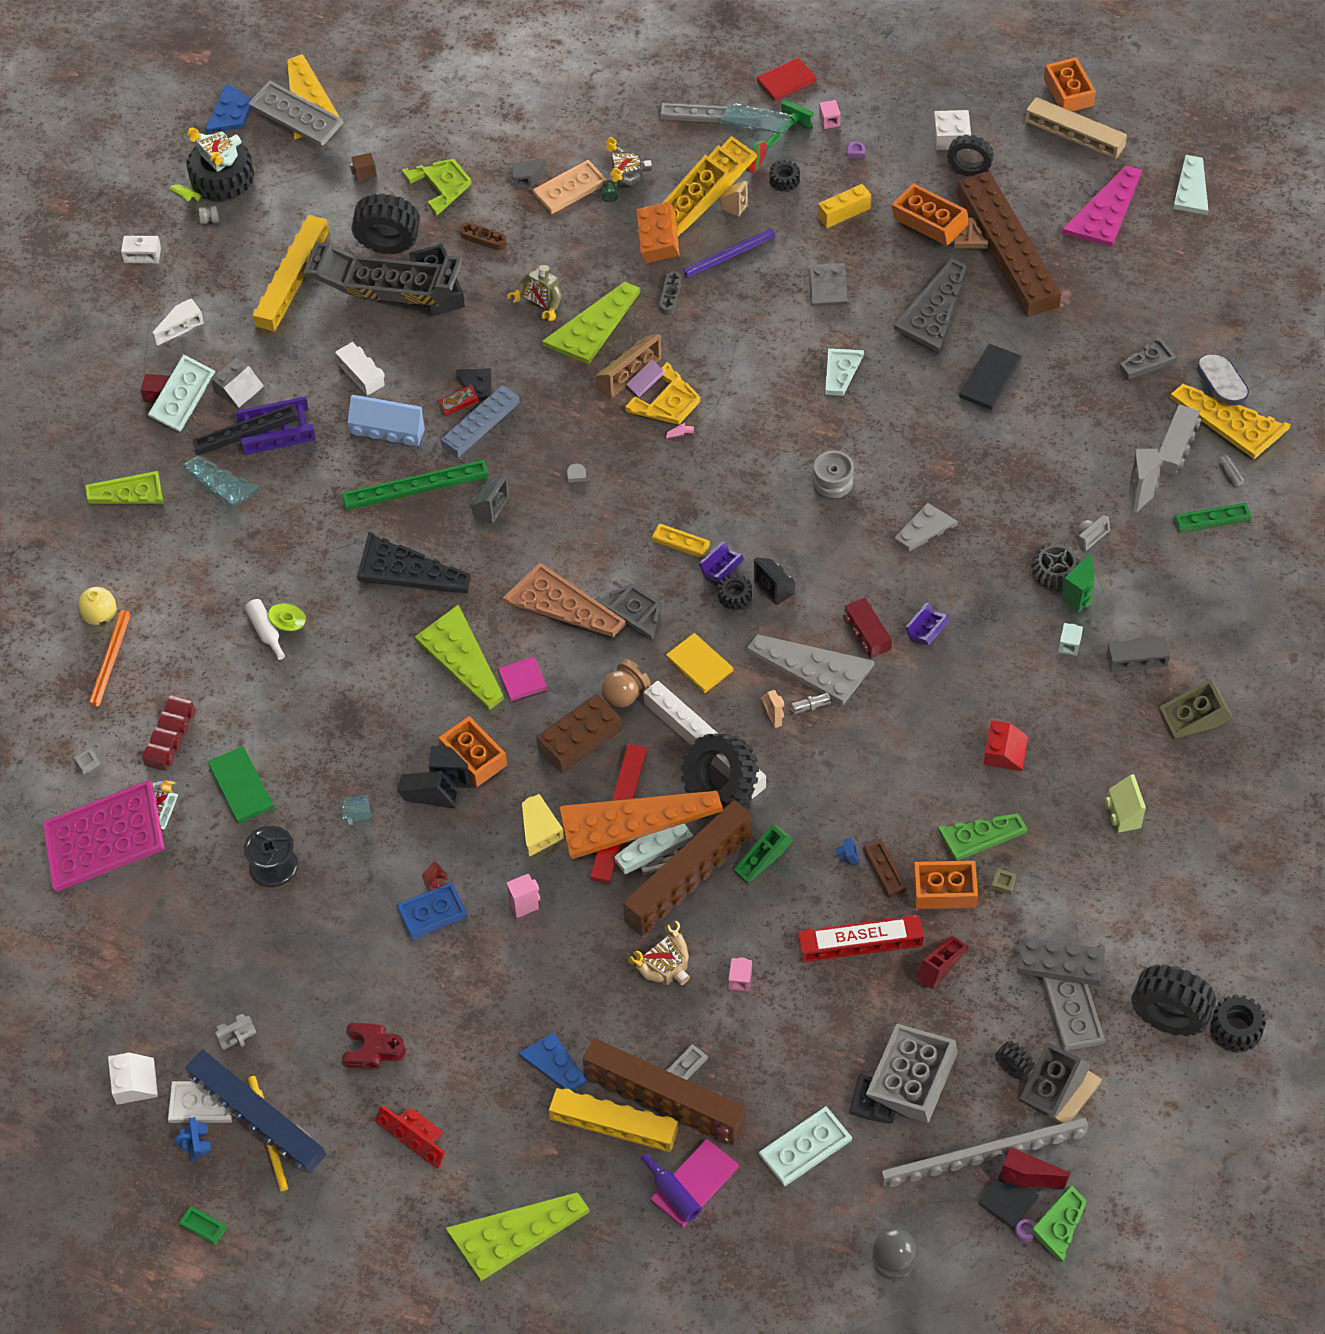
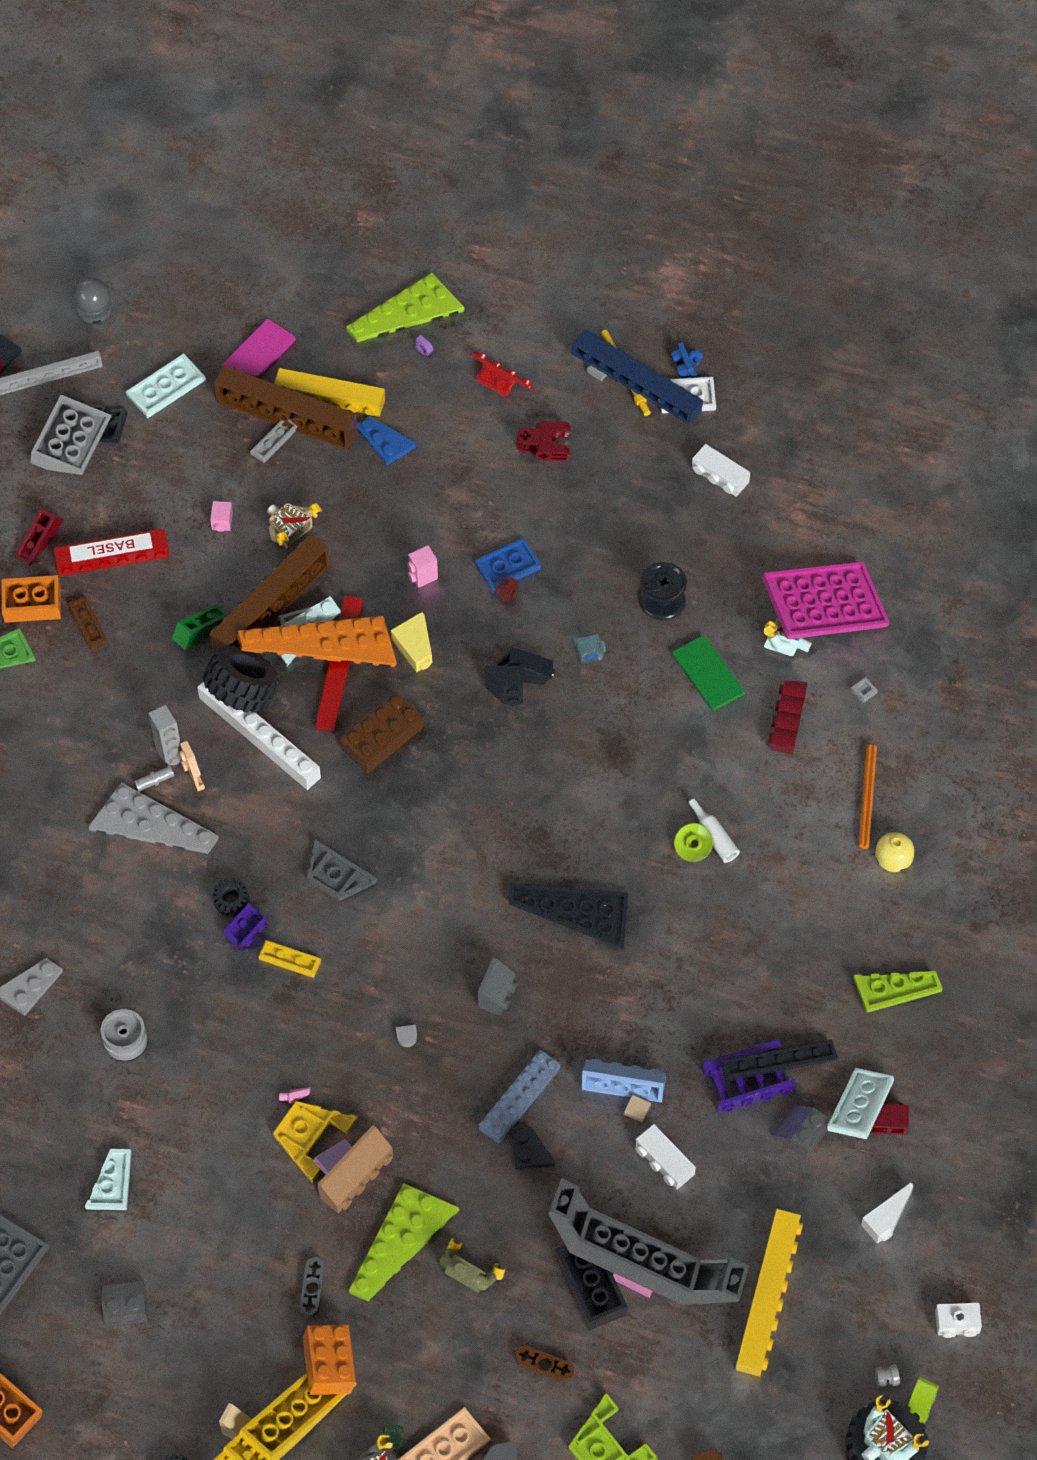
camera: 175 degrees right, 5 degrees up
white slope [108,1053,158,1105] -> none
green tile [178,1206,227,1246] -> none
clear light blue wing [184,456,260,509] -> none
light grey hips [215,1014,257,1050] -> none
green tile [342,460,489,511] -> none
black tyre [351,193,420,254] -> none
lime wing [415,605,504,710] -> none
tile [439,385,479,416] -> none
orange brick [439,716,507,787] -> none
dark pink tile [498,657,547,701] -> none
nougat wing [503,563,626,637] -> none
medium nougat tile [602,659,651,708] -> none
dark purple piece [641,1153,702,1222] -> none
yellow tile [666,633,733,693] -> none
dark purple axle [683,228,775,278] -> none
black slope [754,557,796,605] -> none
yellow brick [818,184,871,229] -> none
blue tile [836,837,859,865] -> none
dark red brick [843,597,892,658] -> none
dark purple bracket [905,603,950,646] -> none
none -> light grey brick [148,705,181,767]
none -> medium lavender tile [416,335,433,356]
none -> white brick [692,444,750,497]

